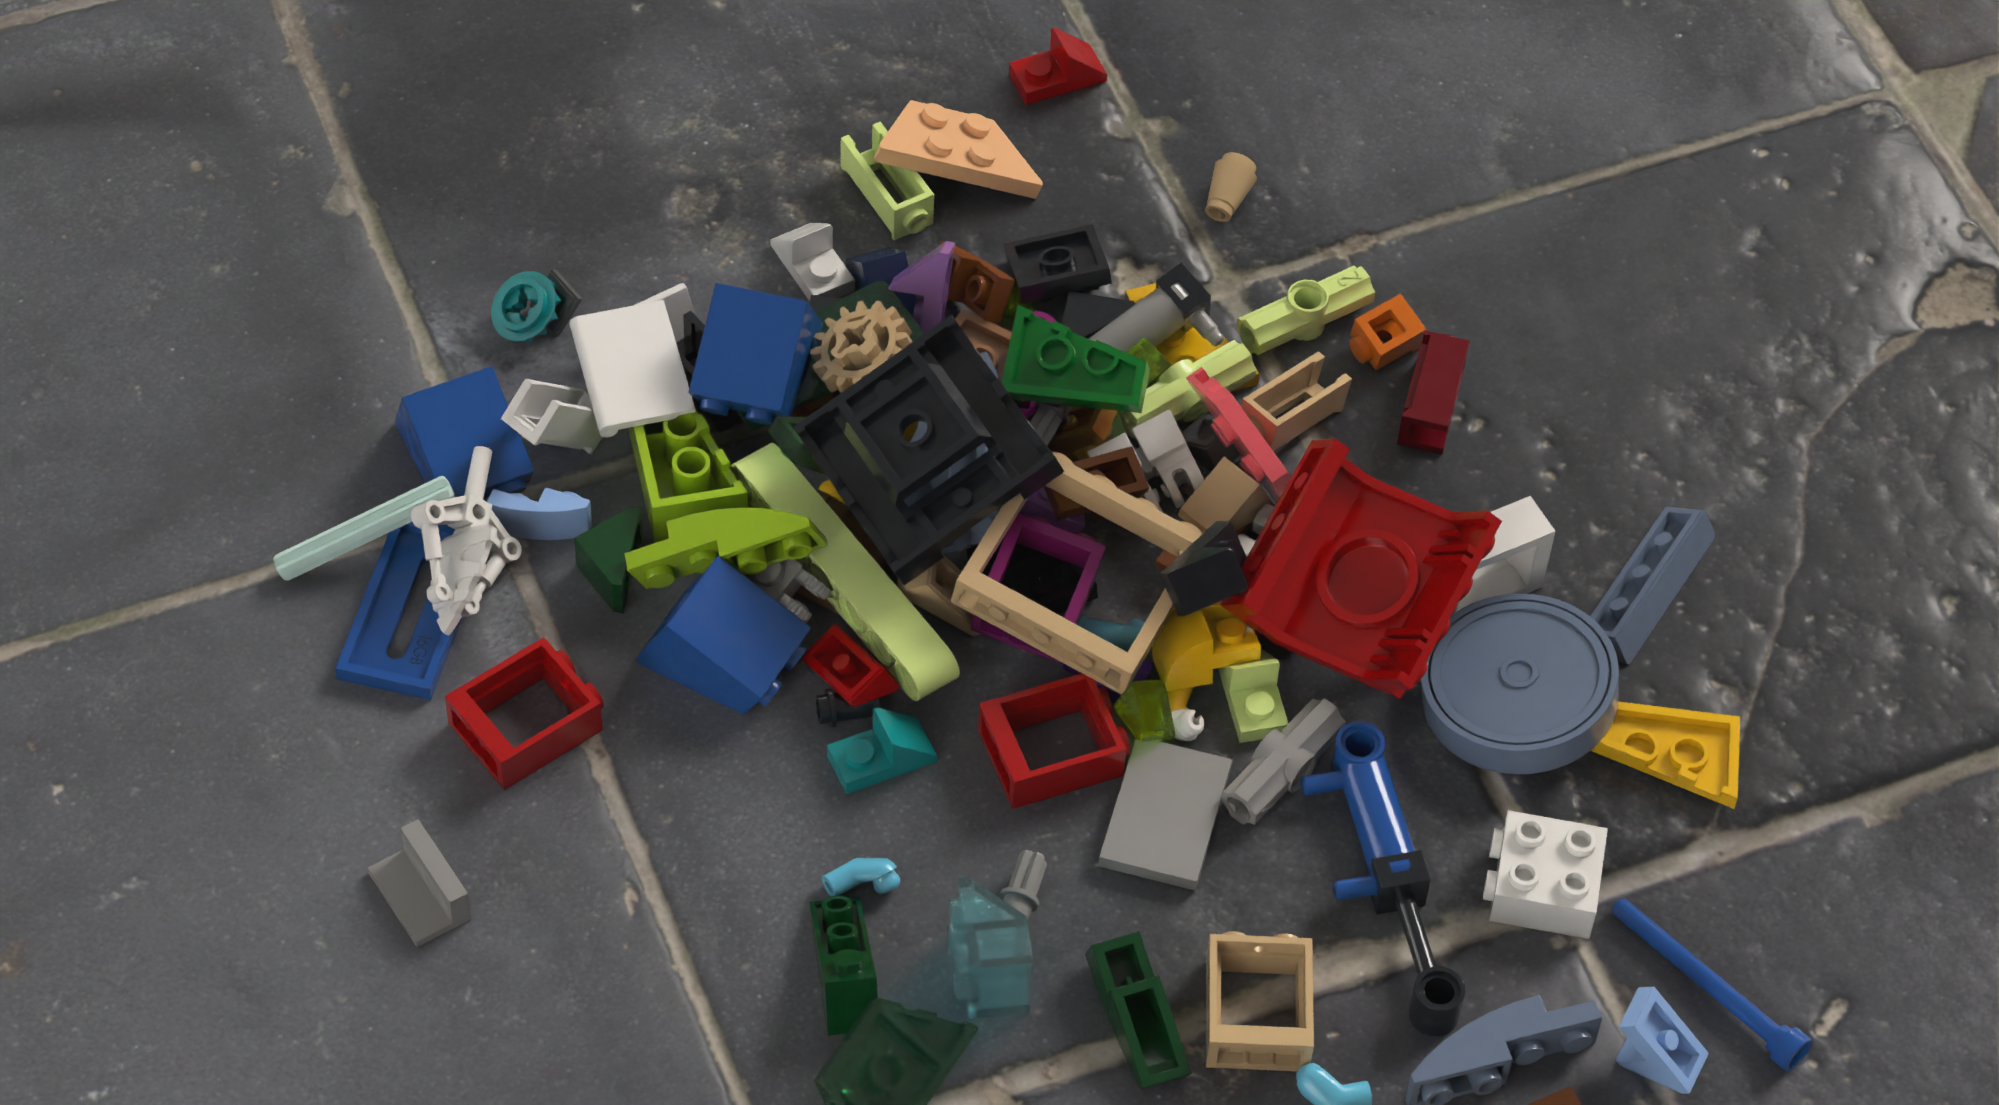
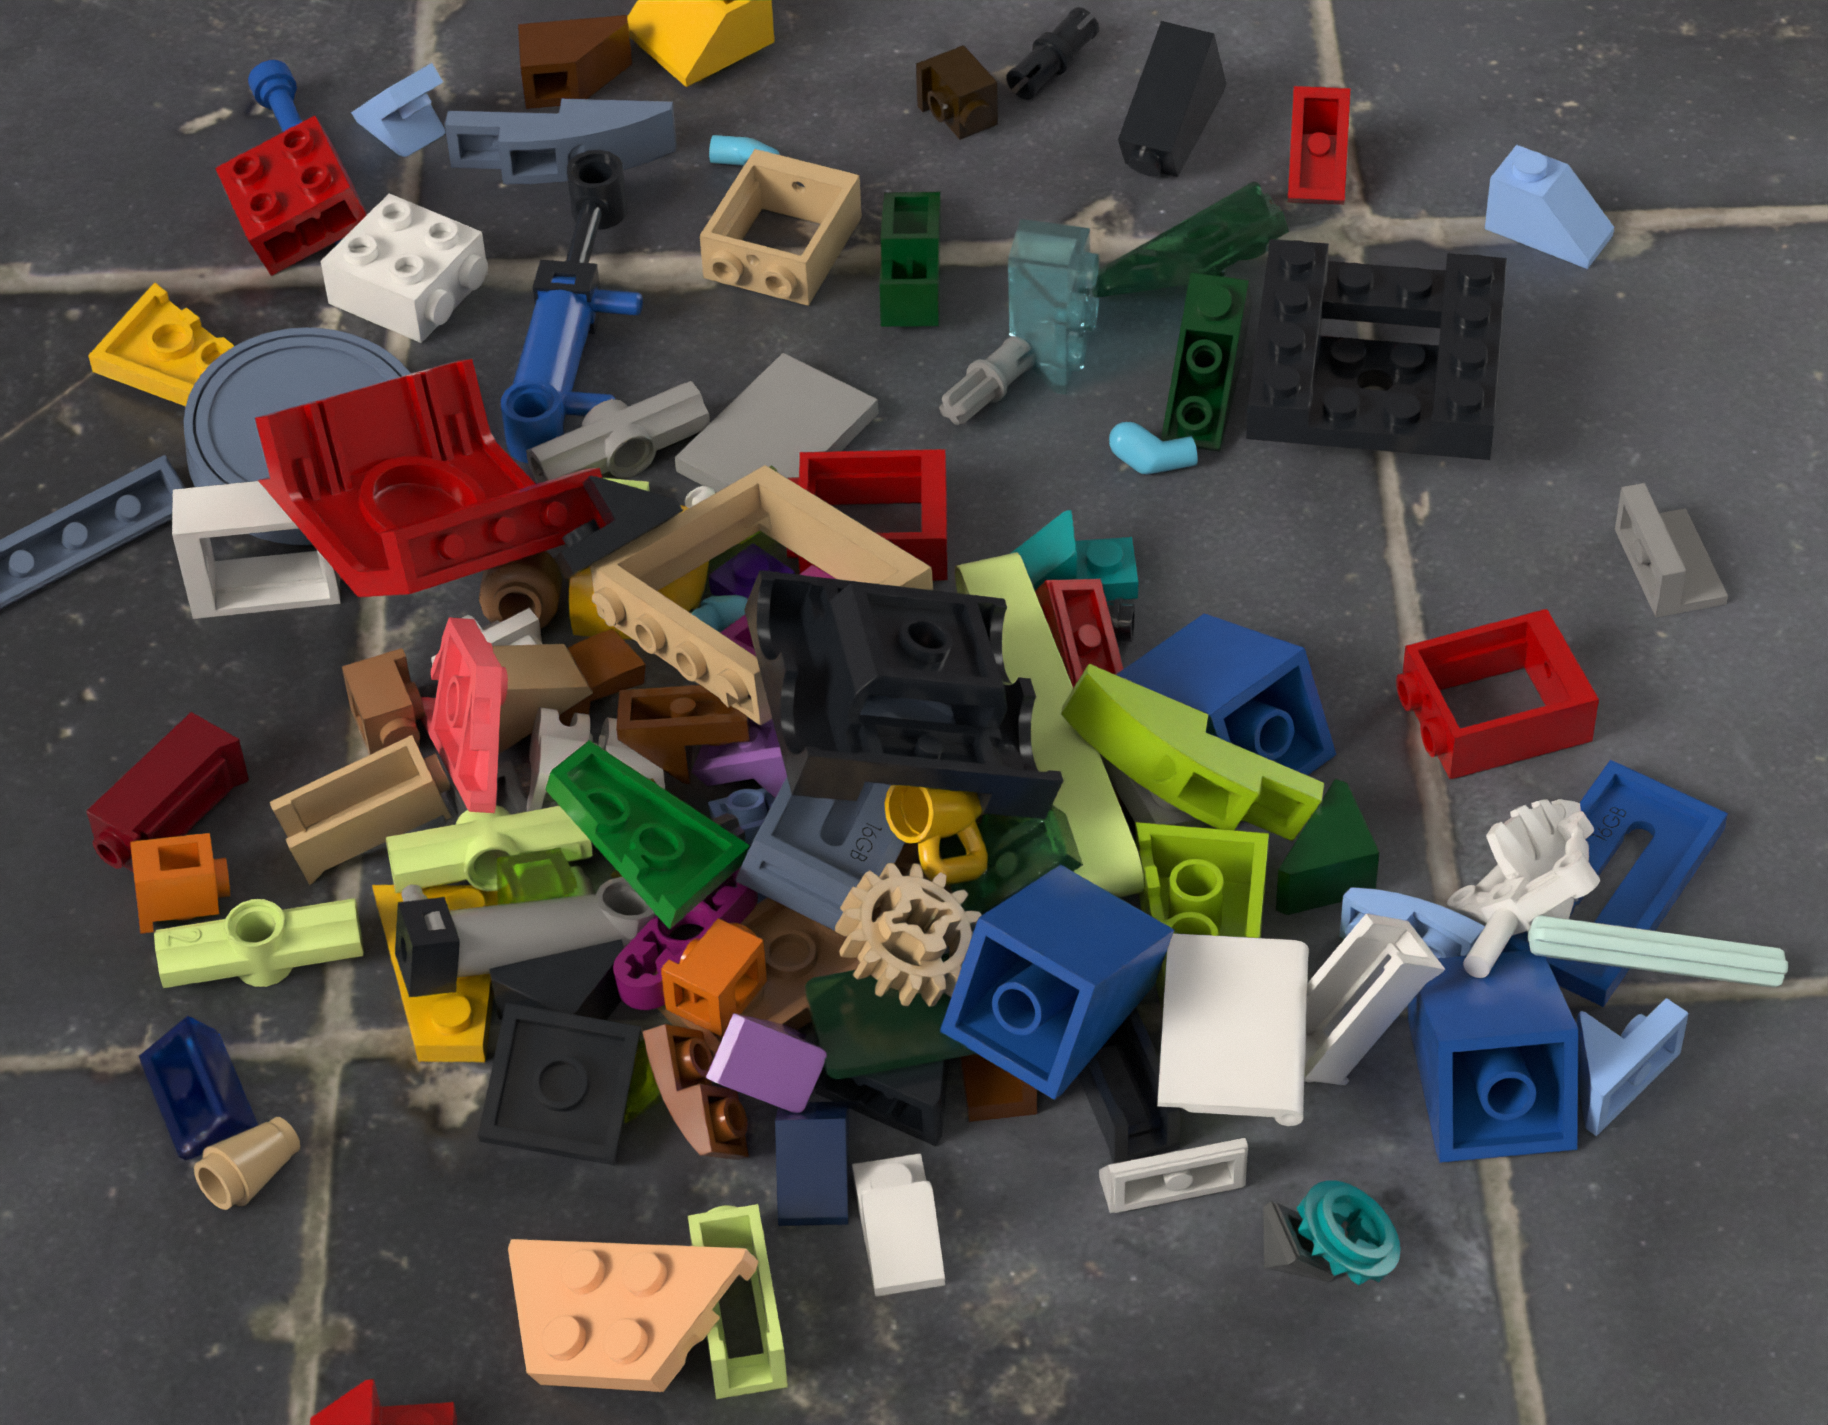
camera: 155 degrees left, 5 degrees down
none -> clear blue slope [138,1016,258,1161]
none -> red brick [215,115,368,276]
none -> orange brick [661,918,767,1038]
none -> black piece [1246,239,1507,460]
none -> light blue slope [1576,998,1689,1136]

